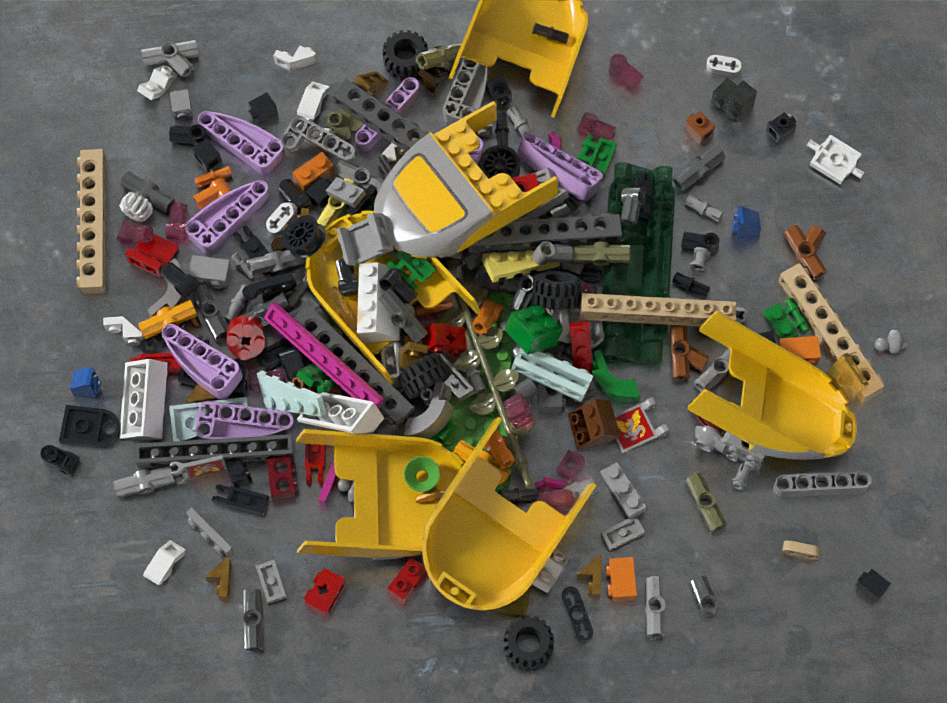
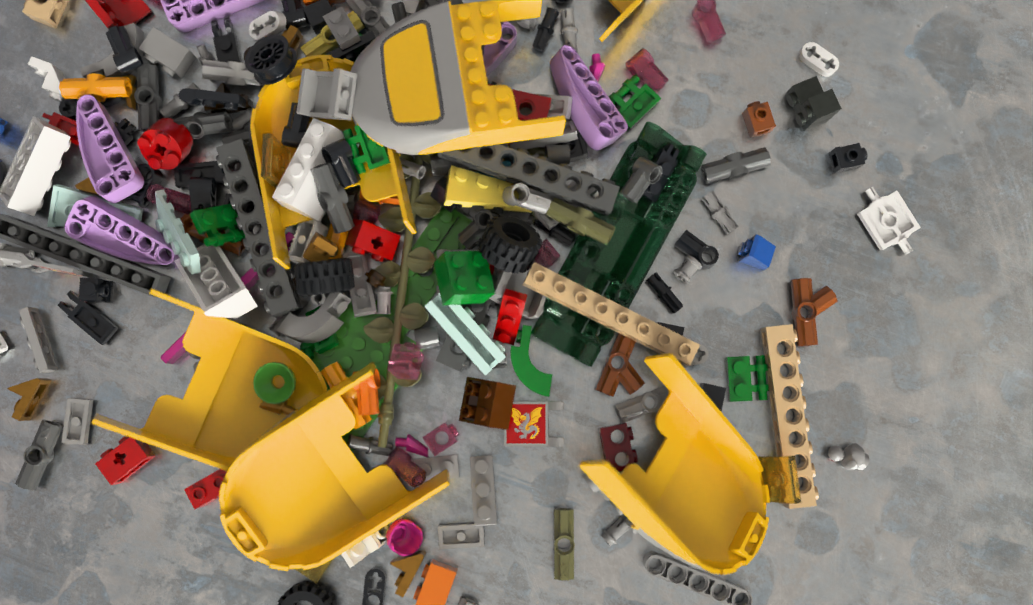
camera: 25 degrees right, 15 degrees up
dark pink tile [264,302,384,409] -> none
dark red brick [267,456,299,502] -> none
red hinge [305,430,325,484] -> none
orange piece [472,298,505,335] -> none
black wheel [479,145,520,179] -> none
orange brick [778,336,821,366] -> none
none -> dark brown plate [365,268,386,288]
none -> dark pink hair [386,519,423,556]

